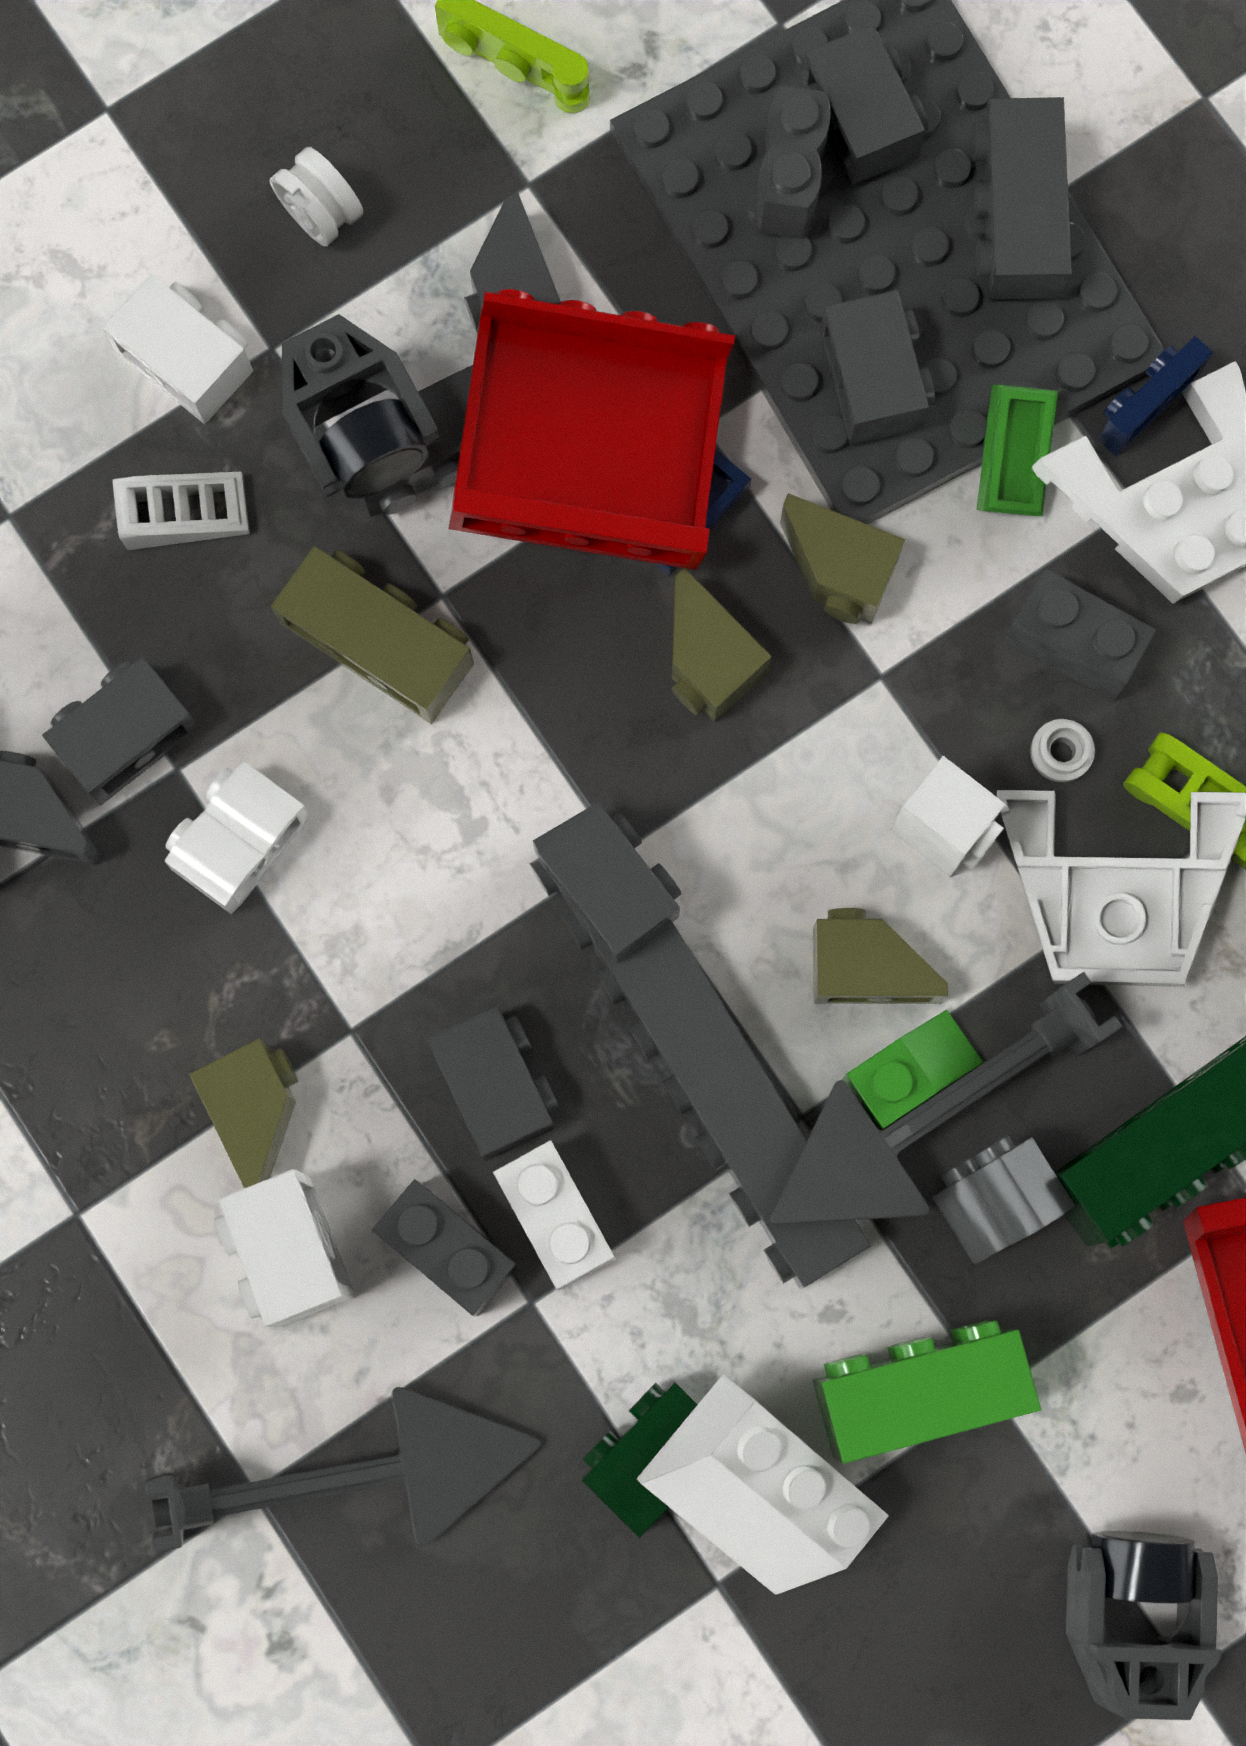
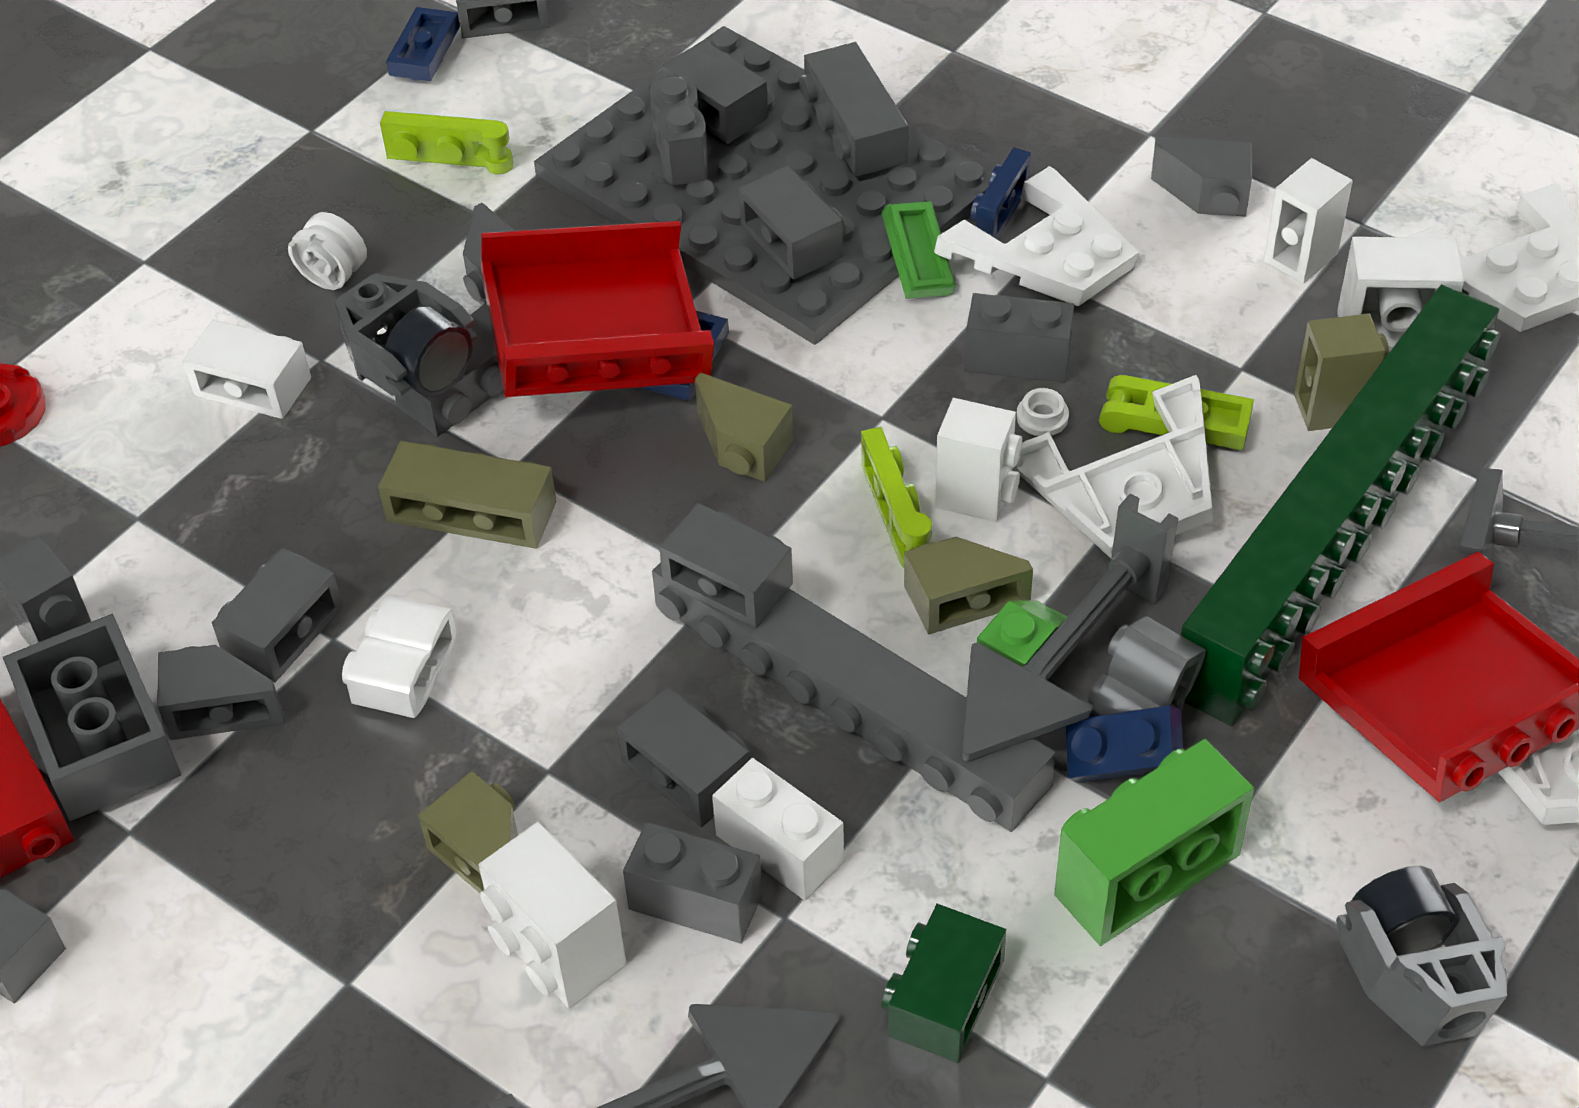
camera: 20 degrees left, 30 degrees down
white slope [113,472,250,550] -> none
white slope [637,1374,889,1595] -> none
olive slope [780,493,905,624] -> none
none -> lime plate [861,427,932,568]
none -> dark blue plate [1066,705,1183,782]

